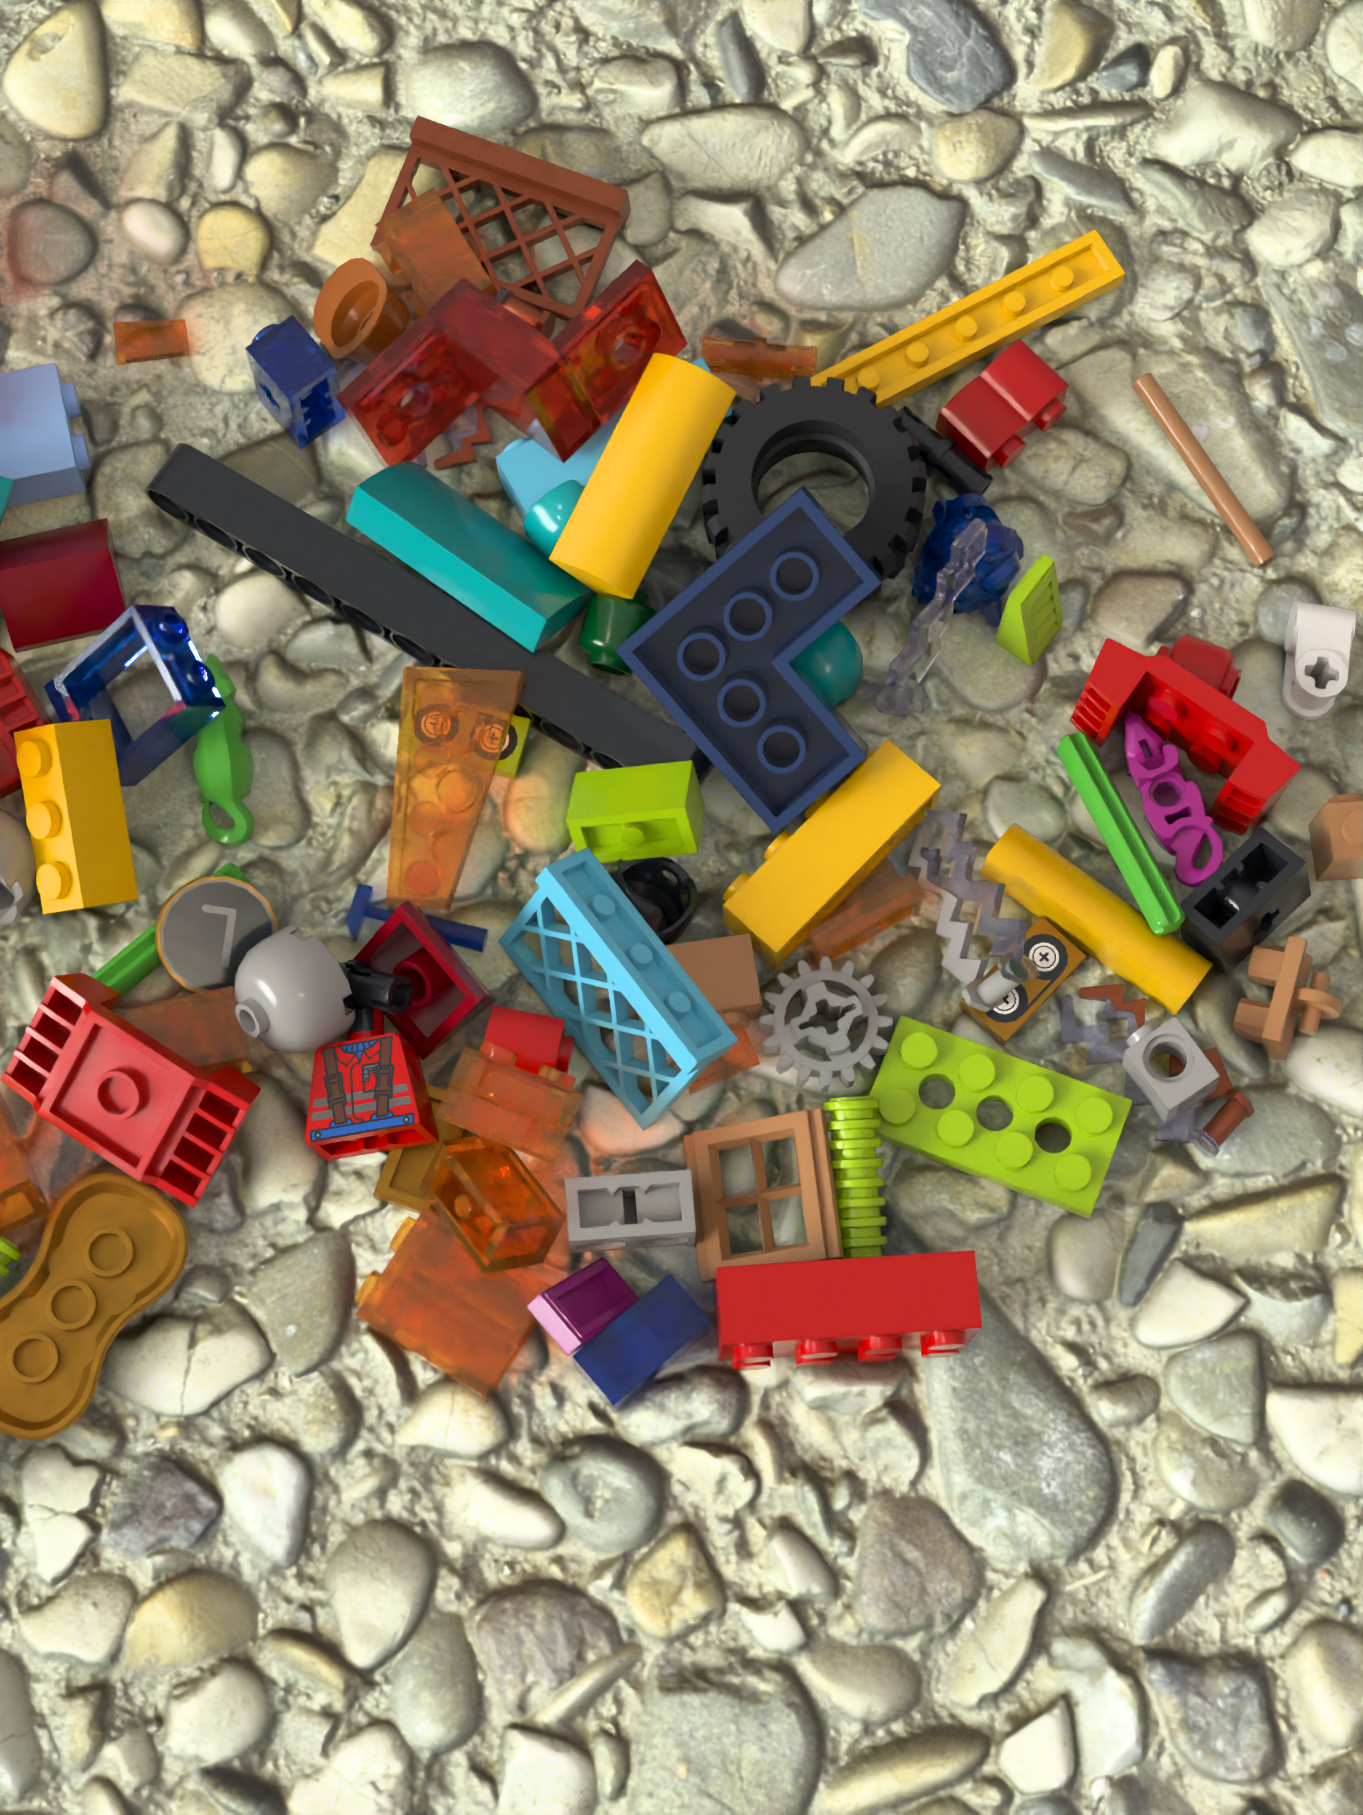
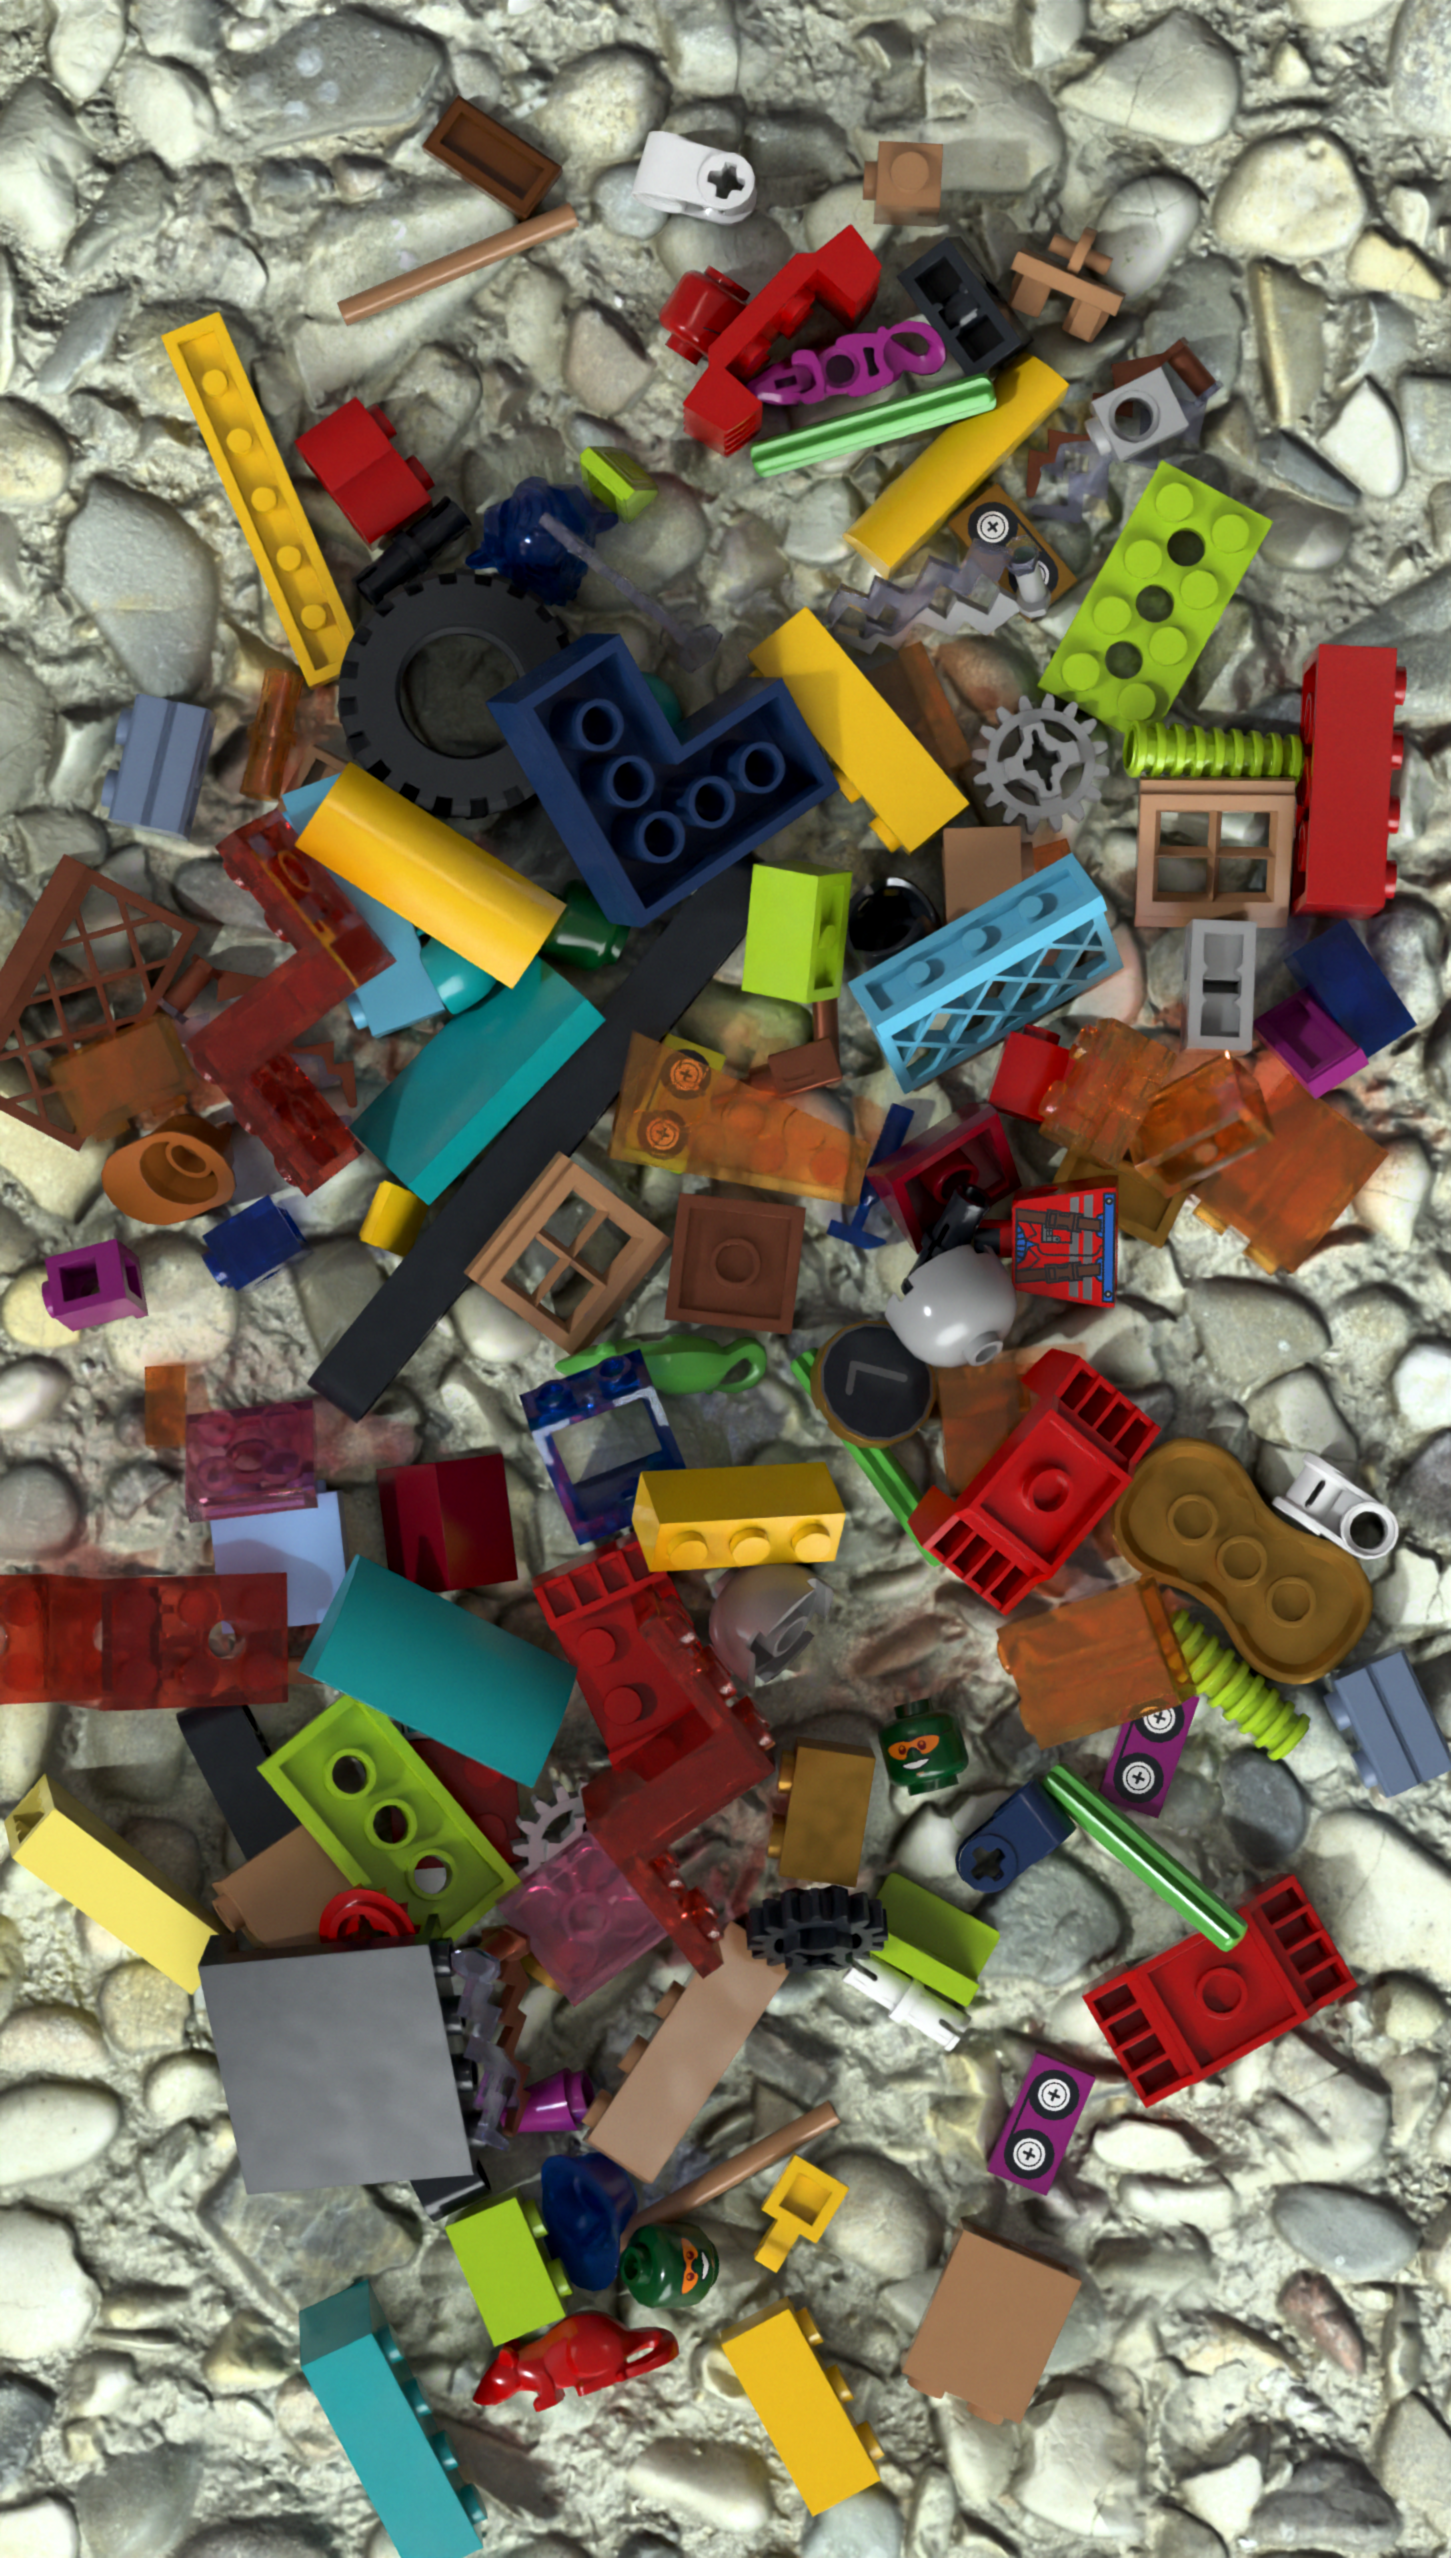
camera: 80 degrees left, 15 degrees up
none -> magenta brick [42,1238,149,1332]
none -> sand blue brick [101,693,217,841]
none -> clear pink plate [185,1400,318,1523]
none -> yellow slope [358,1180,429,1257]
none -> reddish brown tile [422,95,563,222]
none -> medium nougat piece [464,1151,672,1355]
none -> copper plate [664,1192,806,1335]
none -> copper piece [710,998,843,1106]
none -> white piece [1272,1451,1398,1559]

